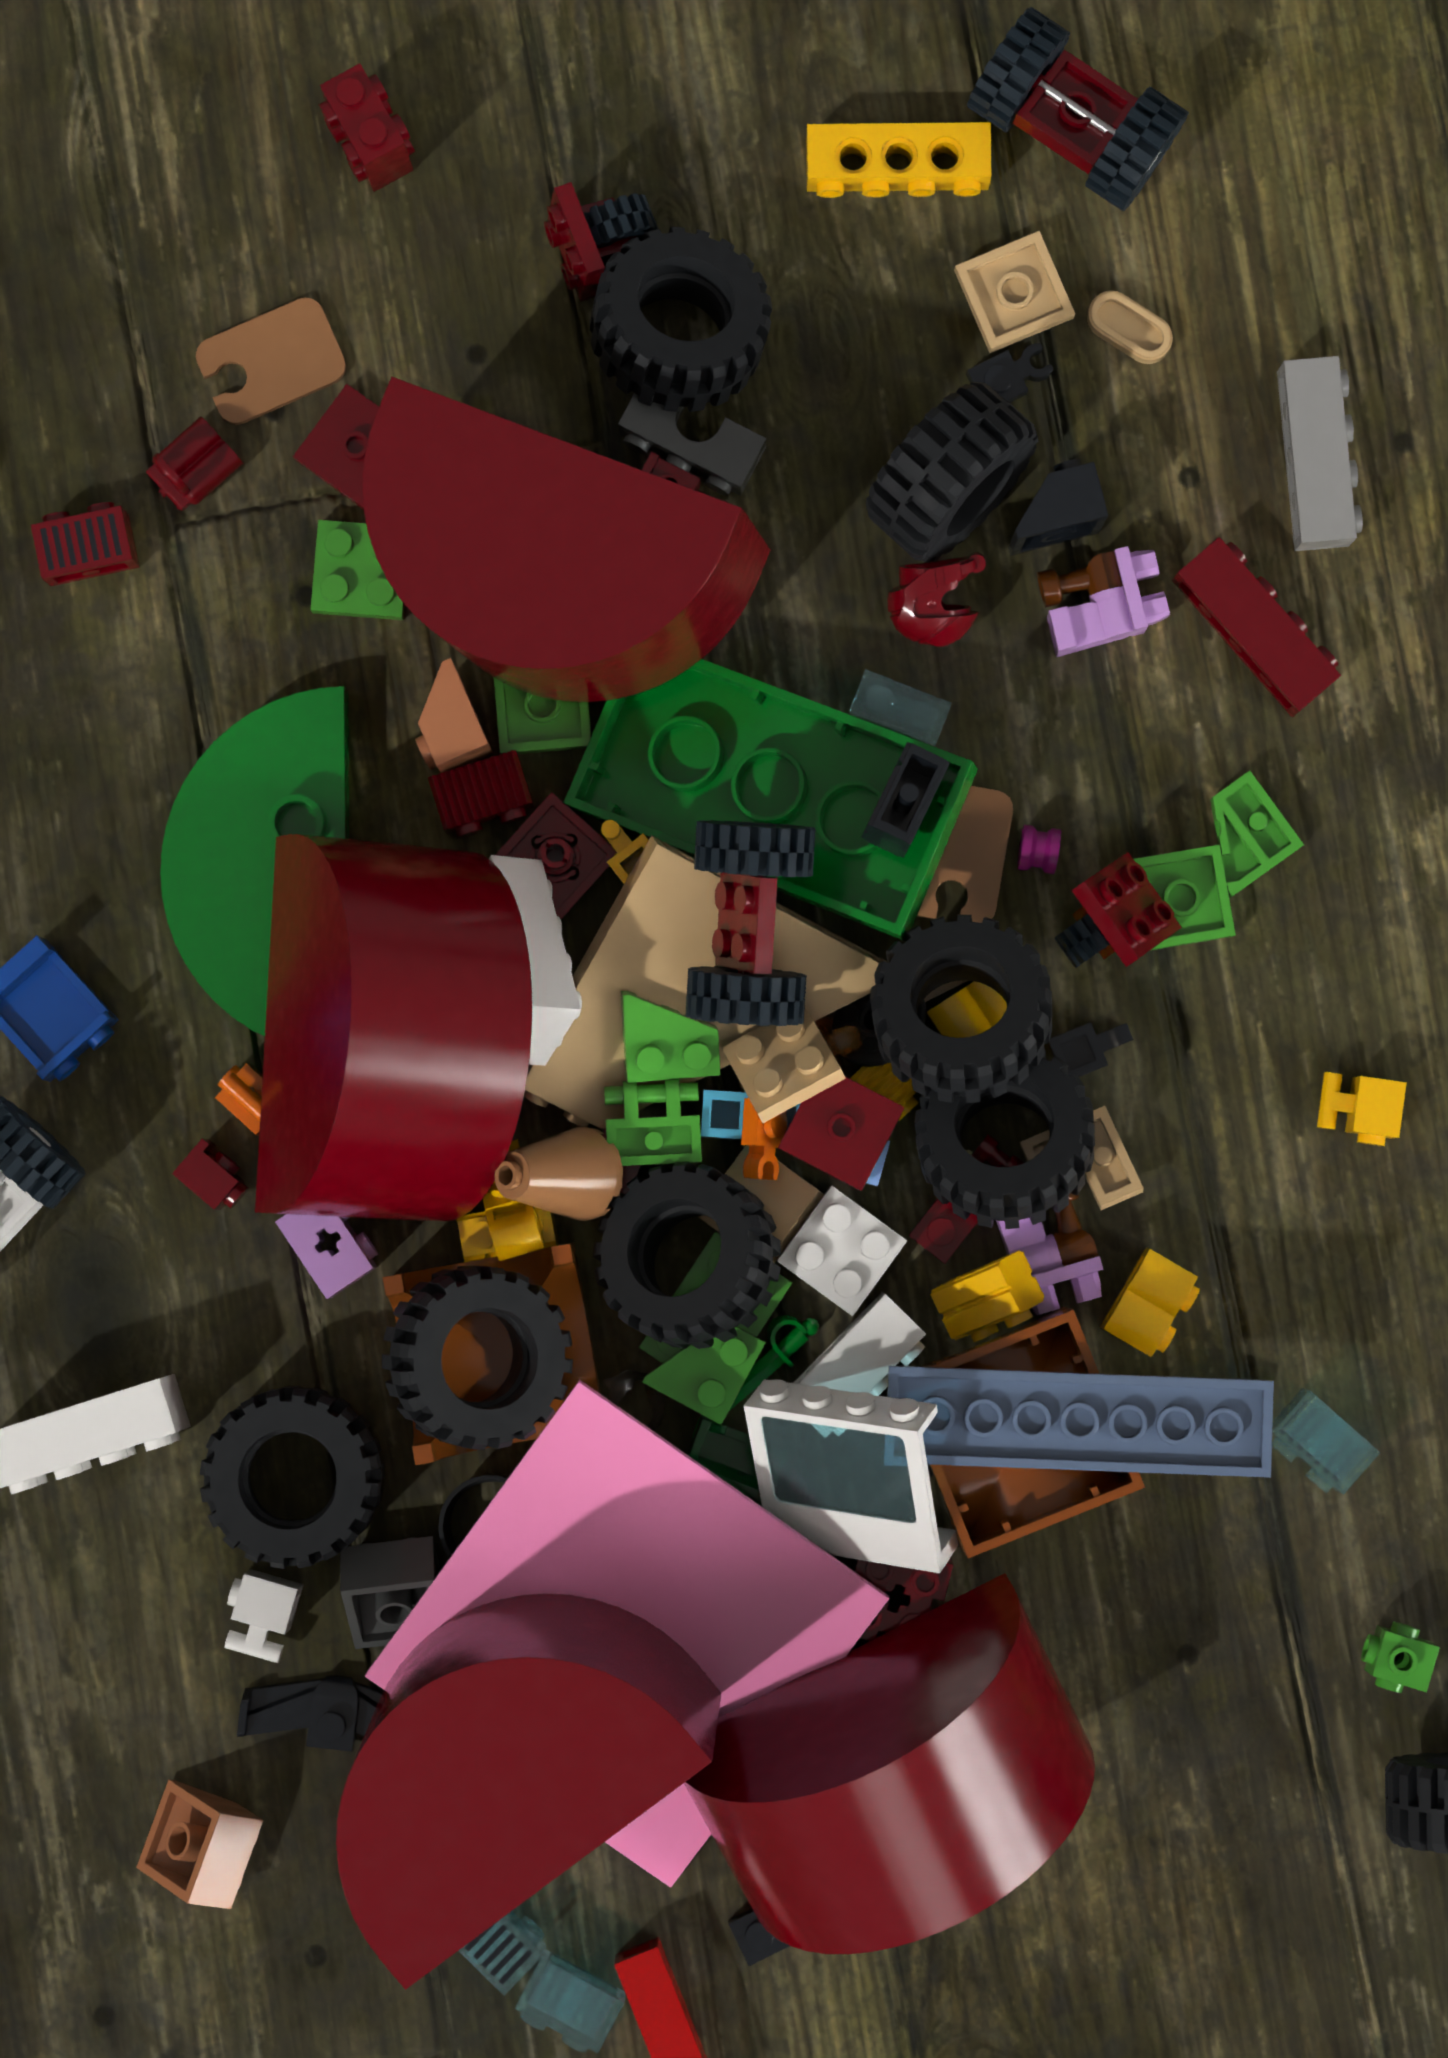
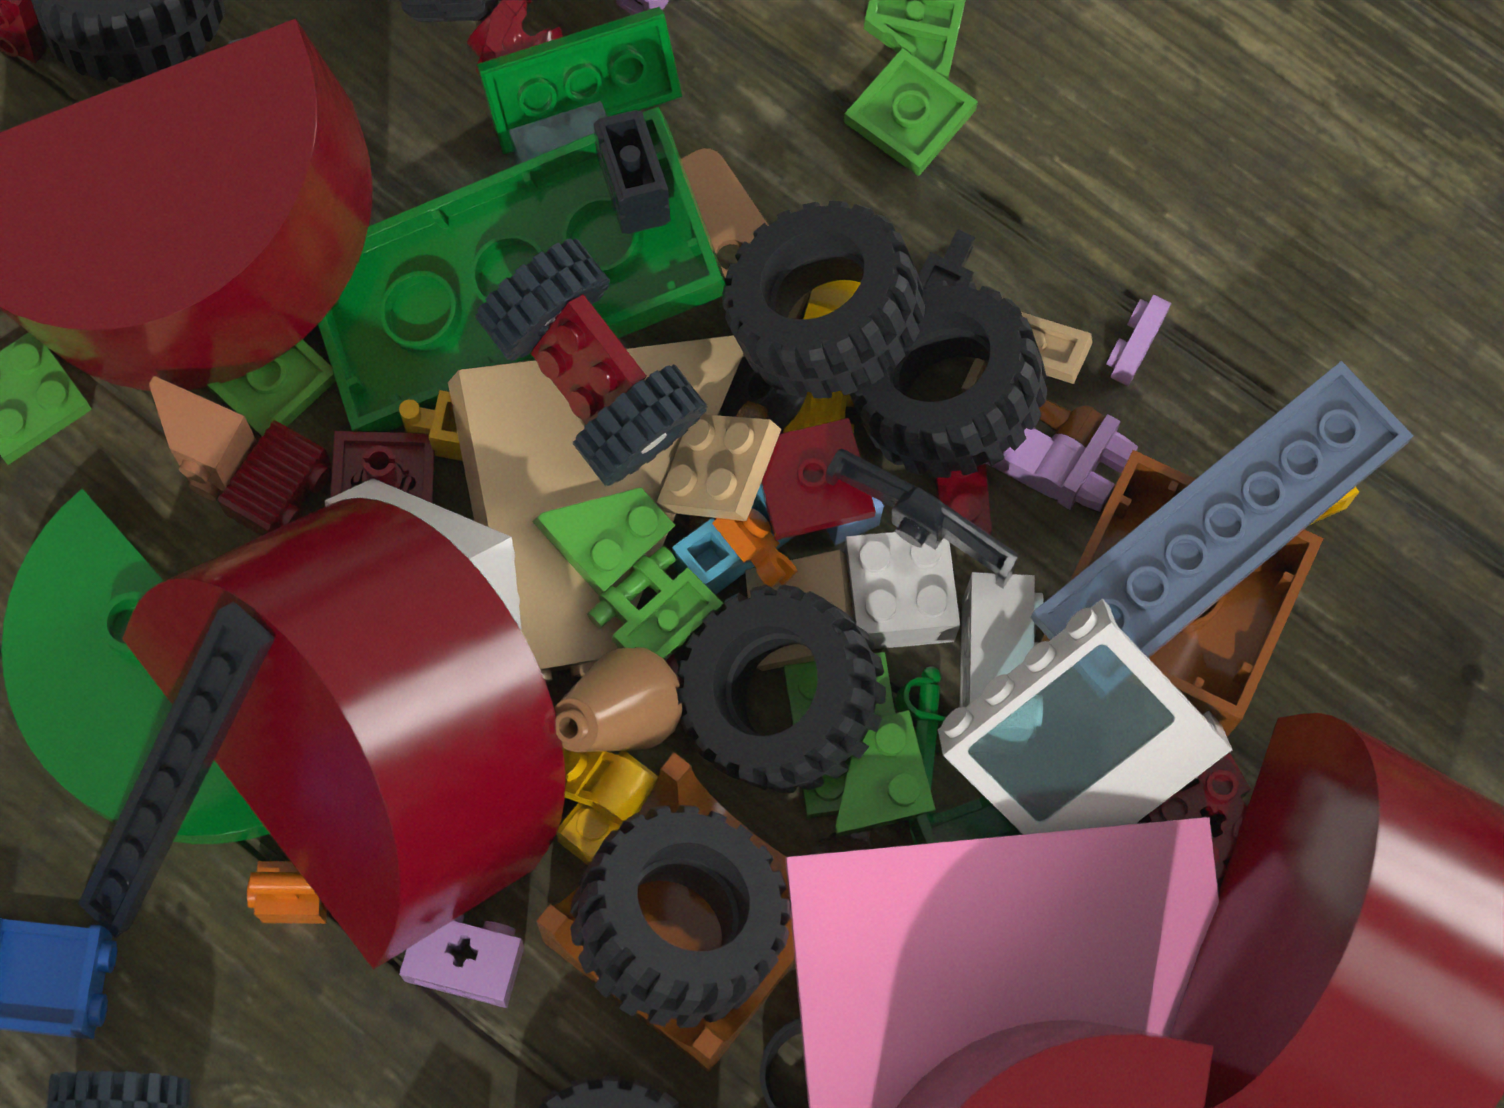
camera: 50 degrees left, 15 degrees down
dark red brick [172,1138,249,1210] -> none
yellow brick [930,1250,1044,1342] -> none
magenta wheel [1017,824,1061,875] -> none
dark red plate [1054,852,1182,968] -> none
yellow brick [1100,1247,1200,1357] -> none
clear light blue brick [1272,1388,1380,1495] -> none
yellow brick [1317,1072,1407,1146] -> none
none -> black plate [78,601,275,938]
none -> green tile [477,6,683,155]
none -> black plate [825,448,1018,589]
none -> lavender plate [1106,295,1171,386]

